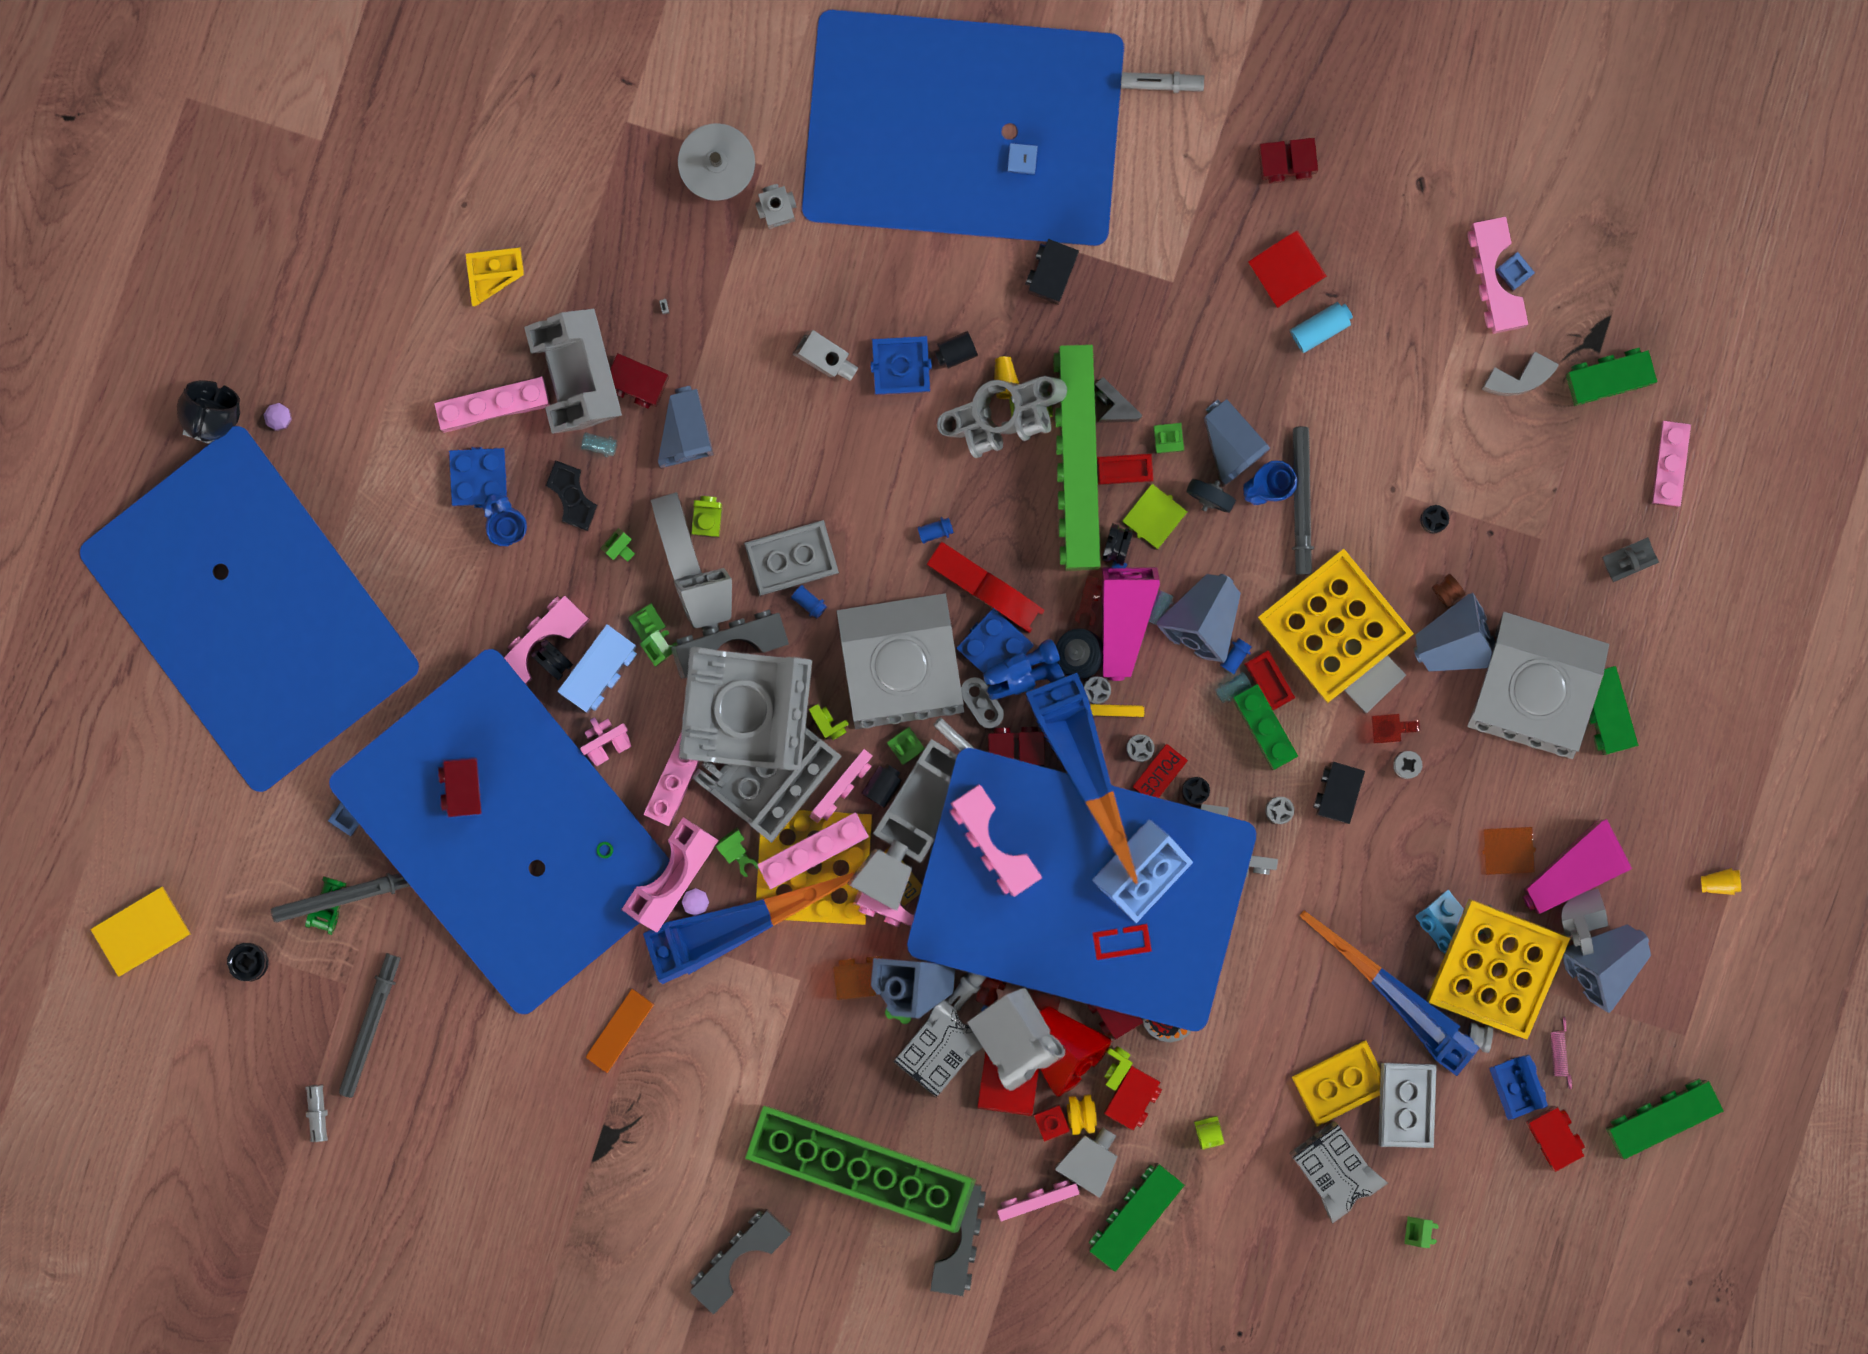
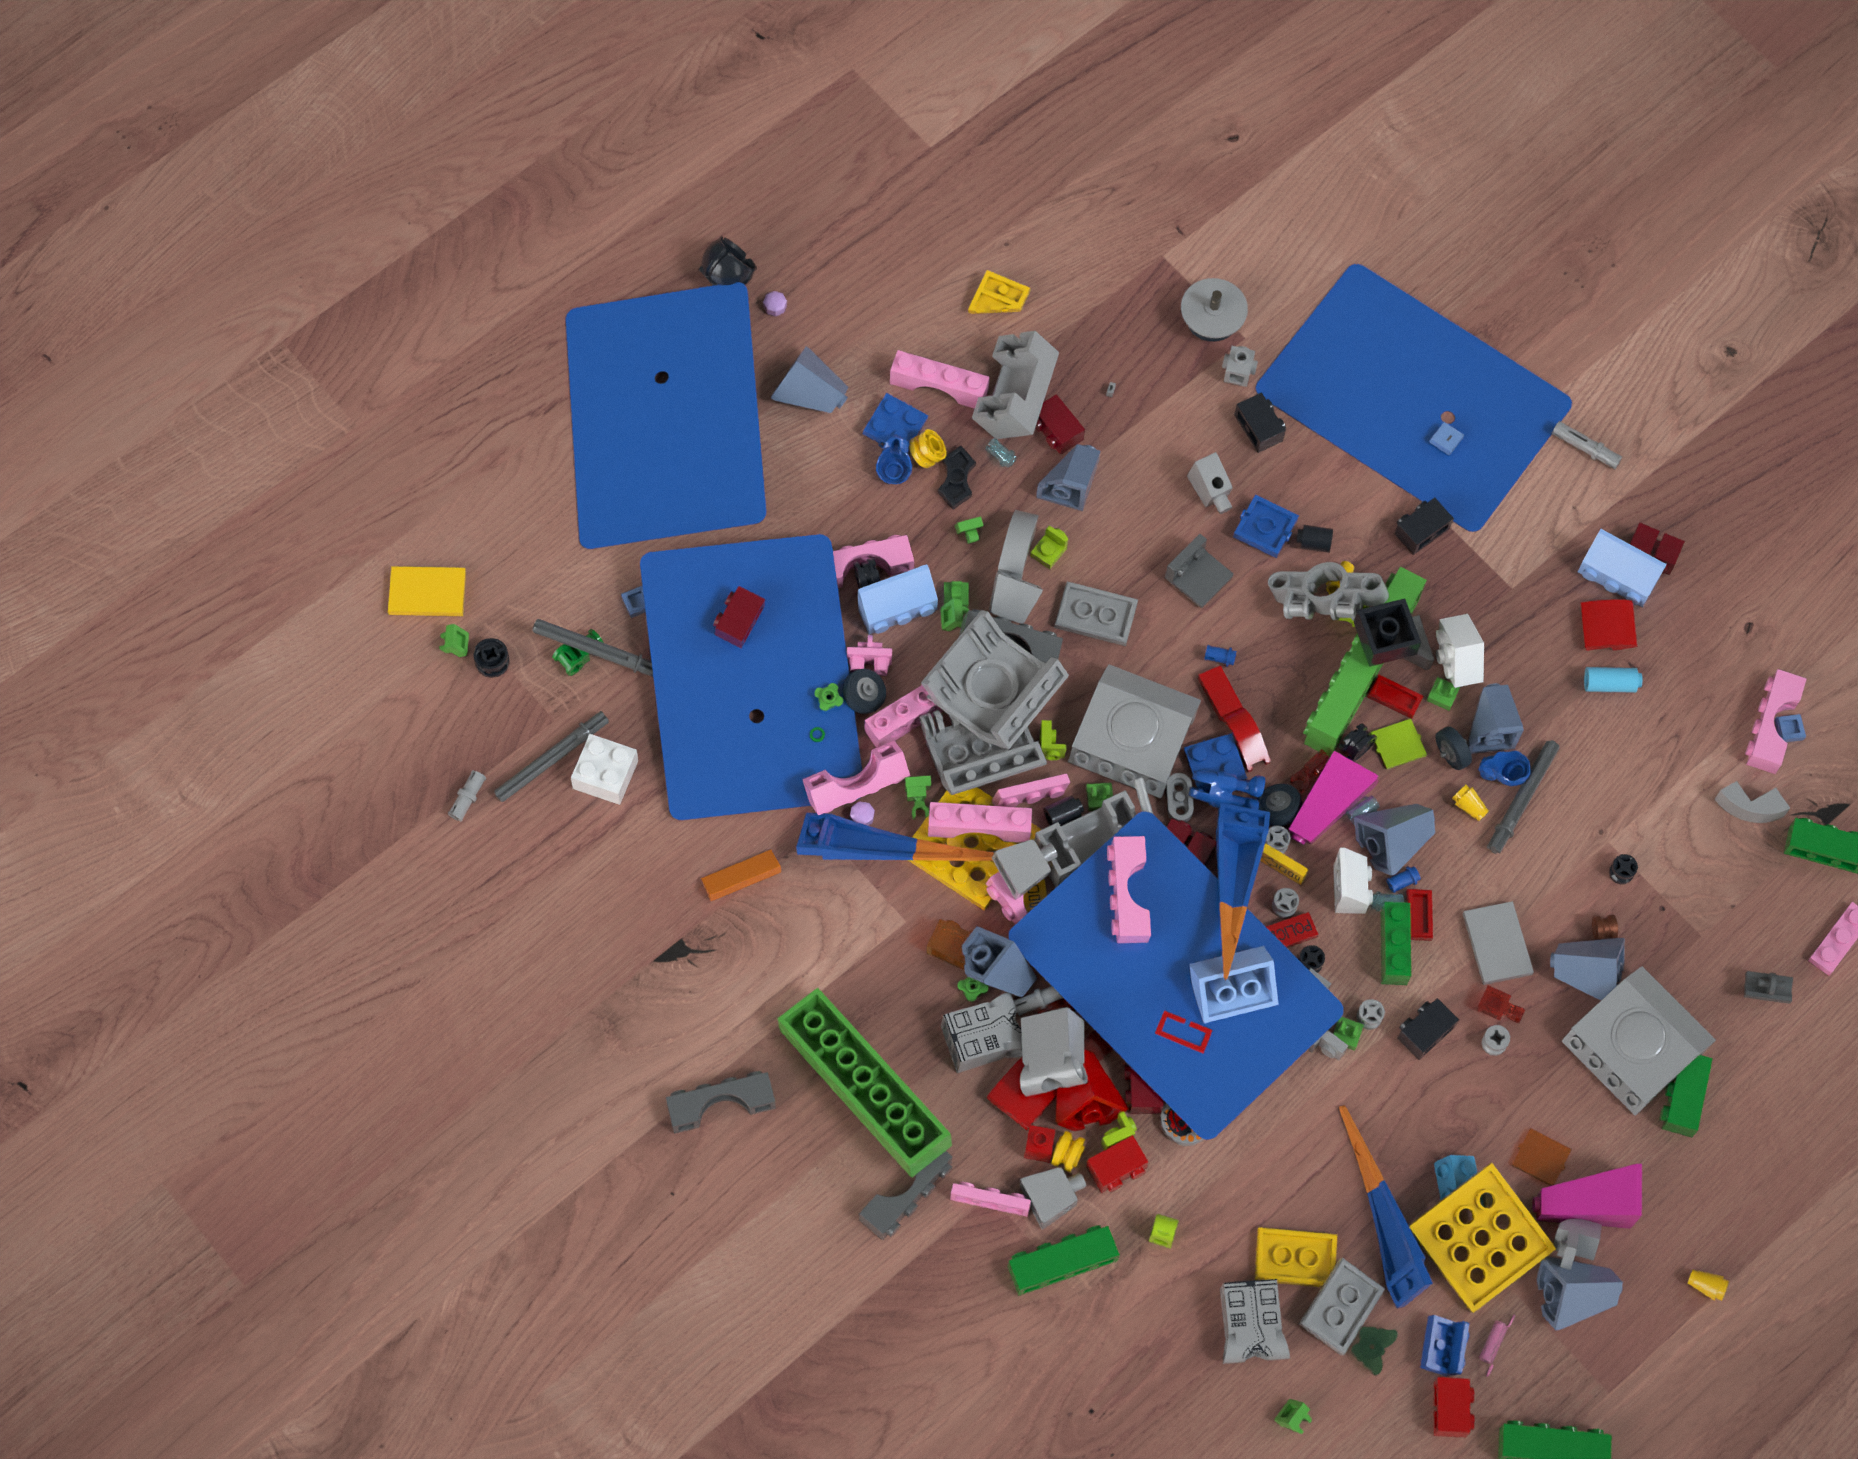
camera: 30 degrees right, 20 degrees down
blue pin [791,585,827,619] -> none
yellow piece [1258,549,1414,704] -> none
light grey wheel [1467,1023,1493,1053] -> none
none -> bright green tile [439,624,469,657]
none -> white brick [571,734,638,805]
none -> sand blue slope [771,346,849,413]
none -> bright green plate [815,683,843,711]
none -> black wheel [842,669,886,714]
none -> yellow wheel [909,429,946,468]
none -> dark grey bracket [1165,534,1233,608]
none -> black brick [1234,392,1286,453]
none -> white slope [1333,848,1373,914]
none -> bright green tile [1333,1017,1364,1051]
none -> clear green animal [1351,1327,1398,1376]
none -> black brick [1354,598,1421,667]
none -> white brick [1436,614,1484,688]
none -> yellow cone [1452,784,1489,821]
none -> light blue slope [1578,529,1666,608]

